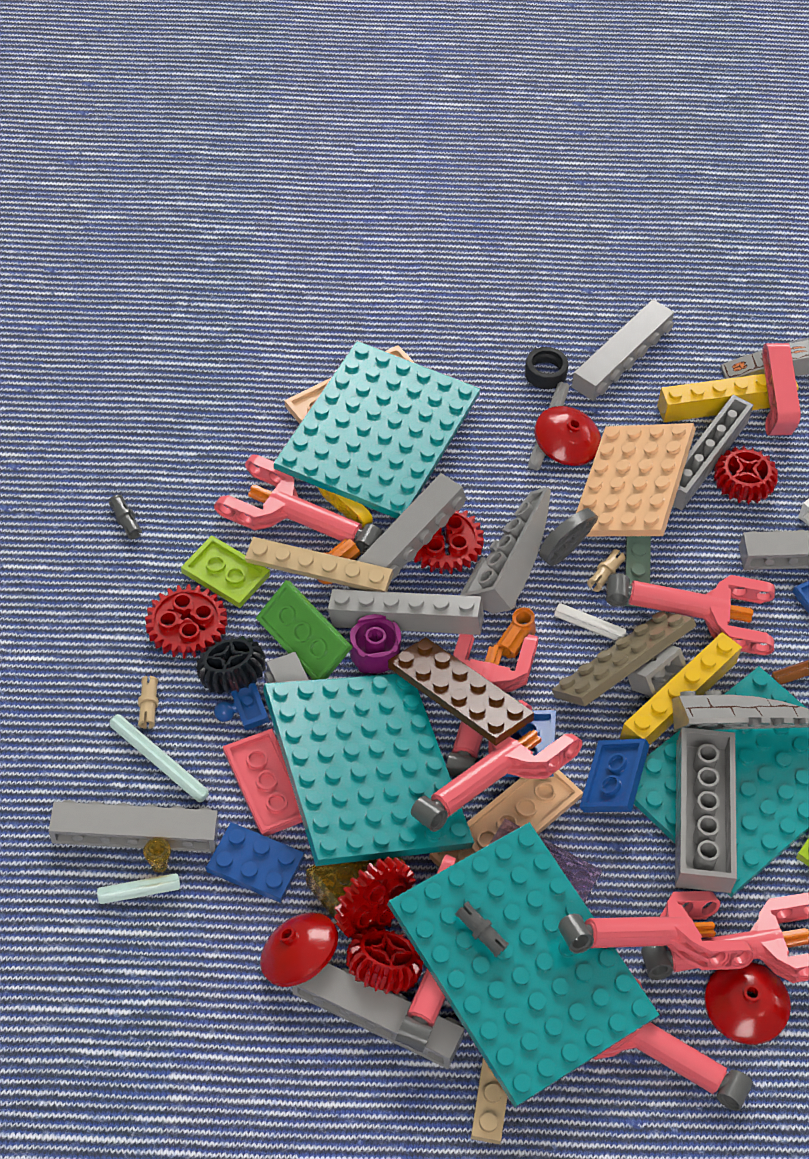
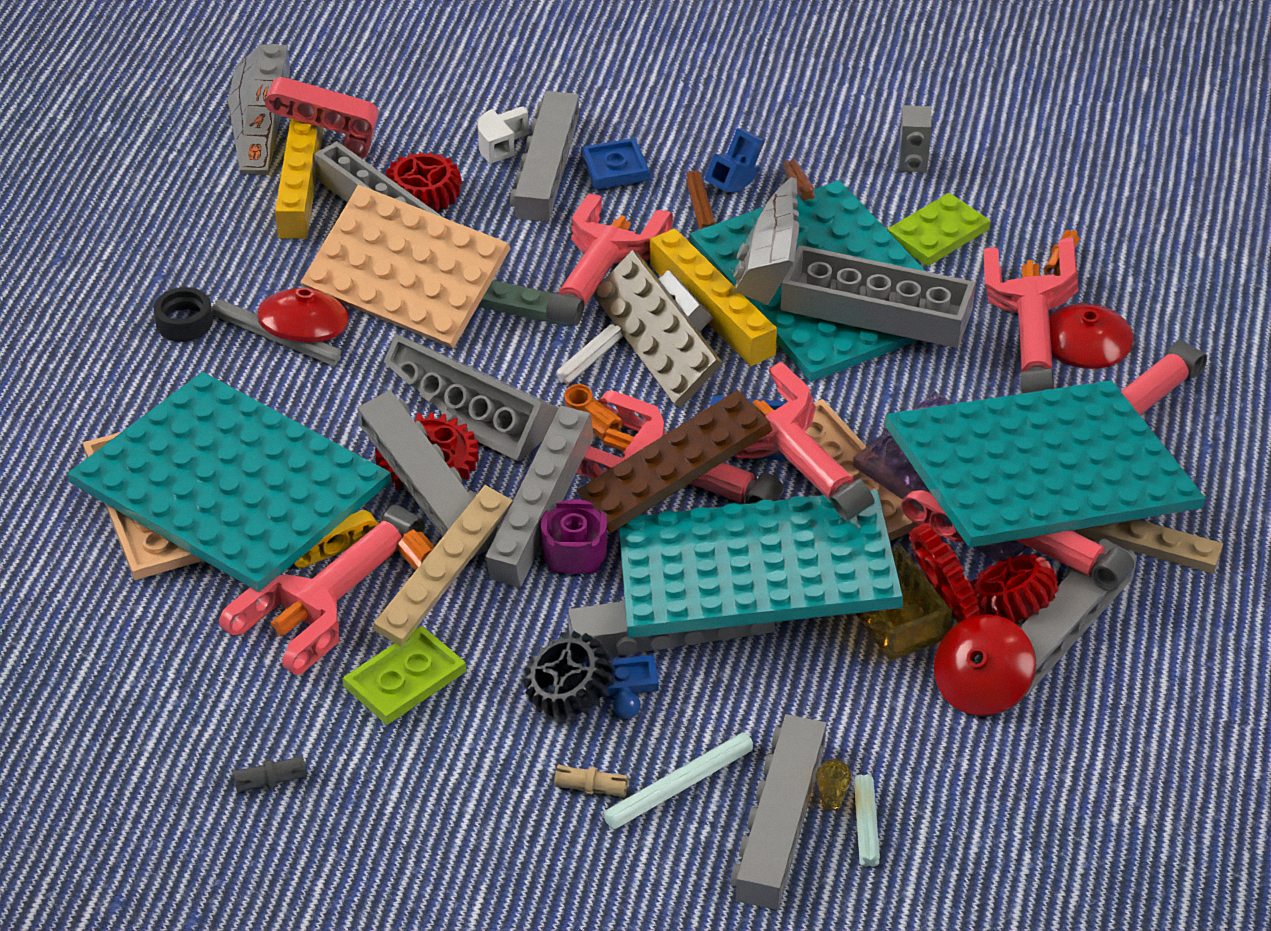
camera: 75 degrees left, 10 degrees down
red gear [145,584,228,659] -> none
blue plate [206,822,305,903] -> none
coral tile [223,728,302,836] -> none
bright green tile [256,580,353,680] -> none
dark grey pin [455,902,509,957] -> none
dark grey piece [539,508,598,566] -> none
coral piece [558,891,755,970] -> none
brick [571,299,674,401] -> none
blue plate [579,739,650,813] -> none
tan pin [587,549,625,592] -> none

